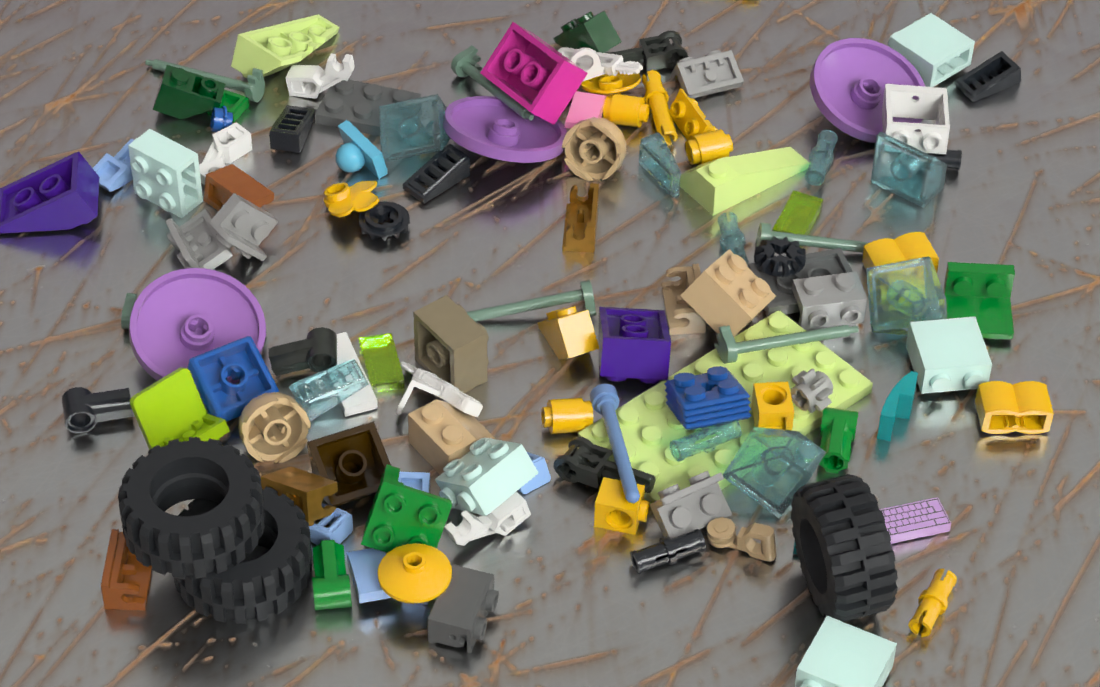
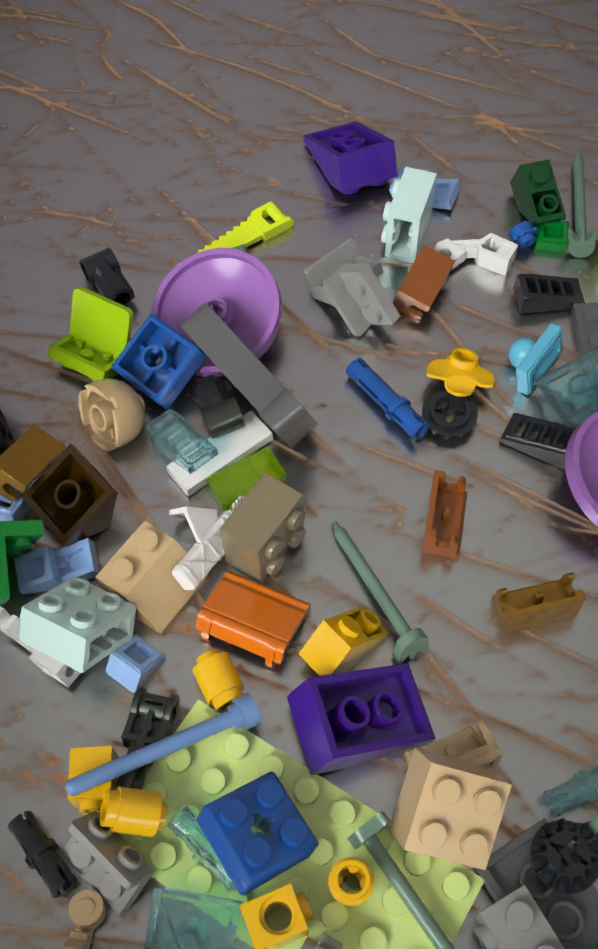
camera: 75 degrees right, 15 degrees up
none -> yellow brick [100,786,168,837]
none -> dark grey beam [180,302,318,448]
none -> orange piece [195,570,311,669]
none -> neon yellow piece [198,201,294,253]
none -> yellow cone [328,857,374,906]
none -> blue pin [346,358,430,440]
none -> dark orange hinge [422,470,468,559]

